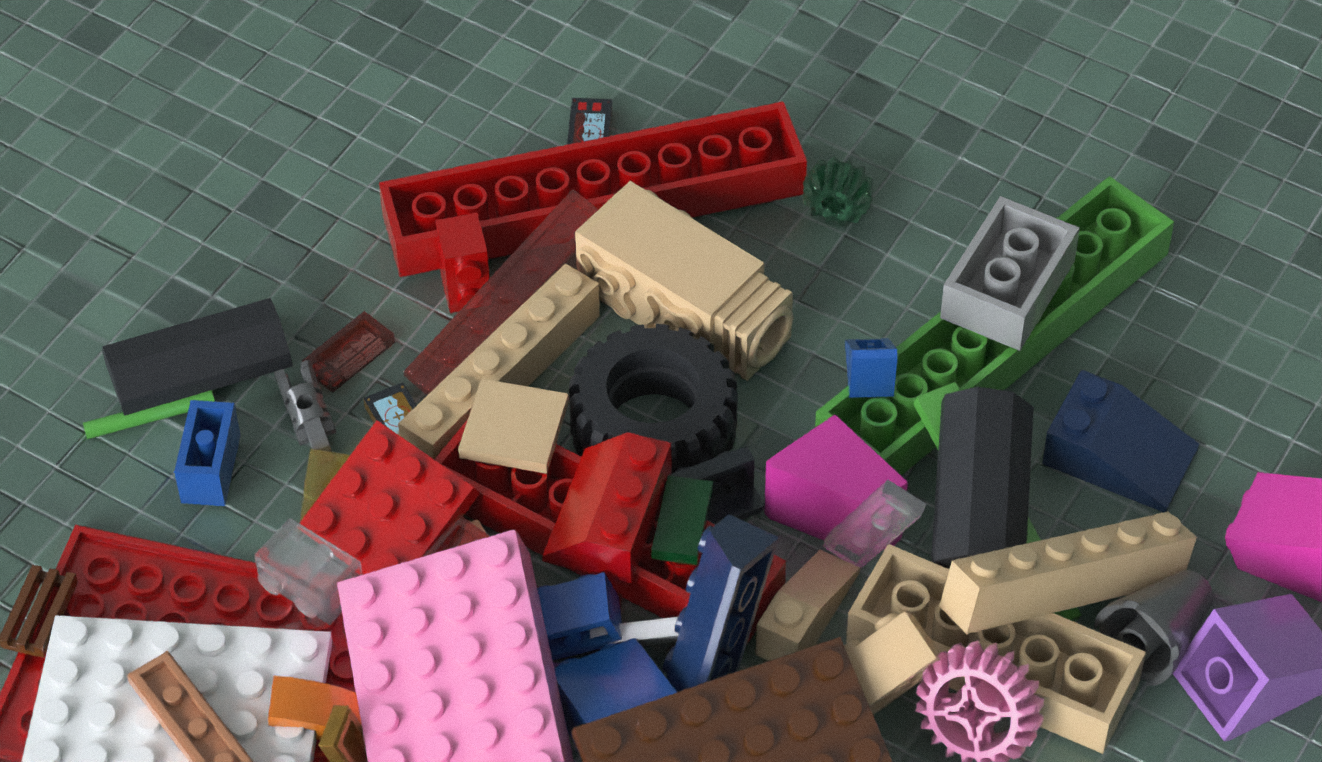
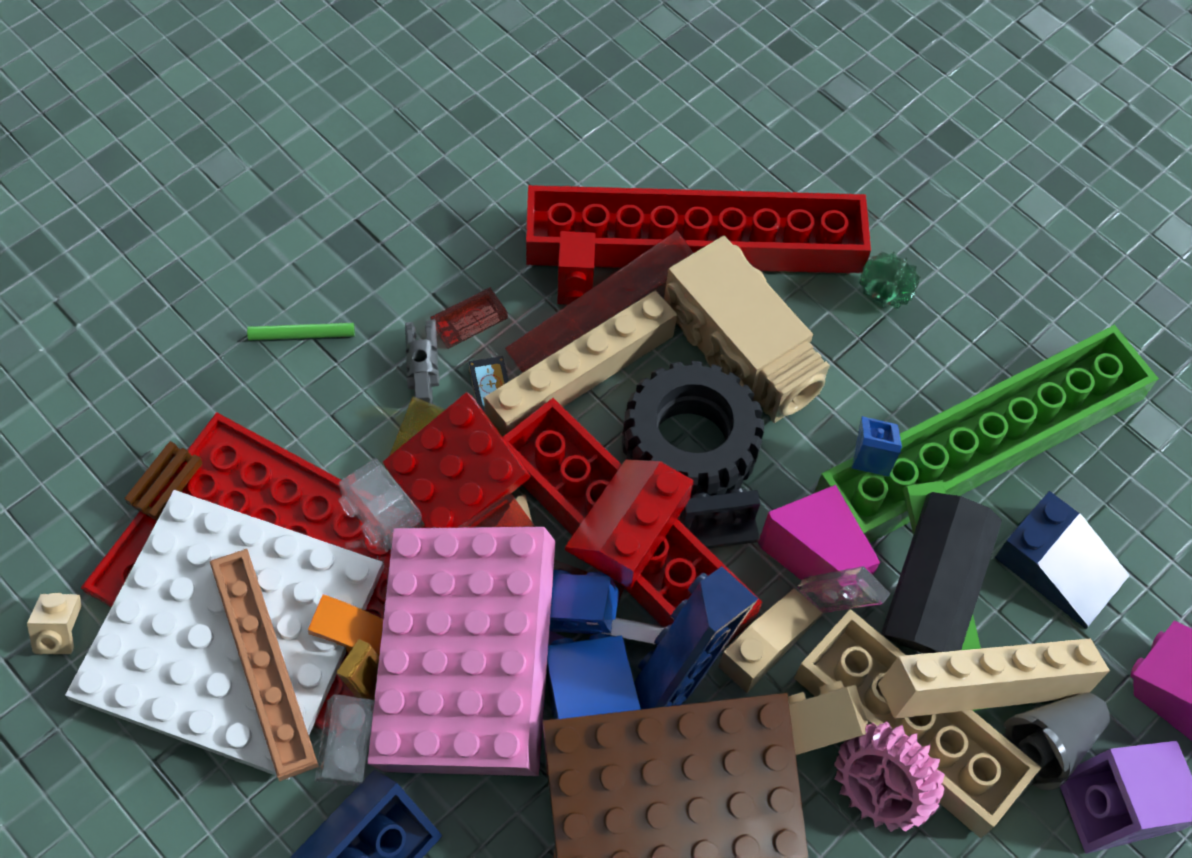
camera: 10 degrees right, 10 degrees up
black piece [102,298,293,416] -> none
blue brick [174,400,241,506] -> none
tan tile [458,378,569,474] -> none
tile [567,98,613,145] -> none
dark green tile [651,475,713,565] -> none
light grey brick [940,196,1080,351] -> none

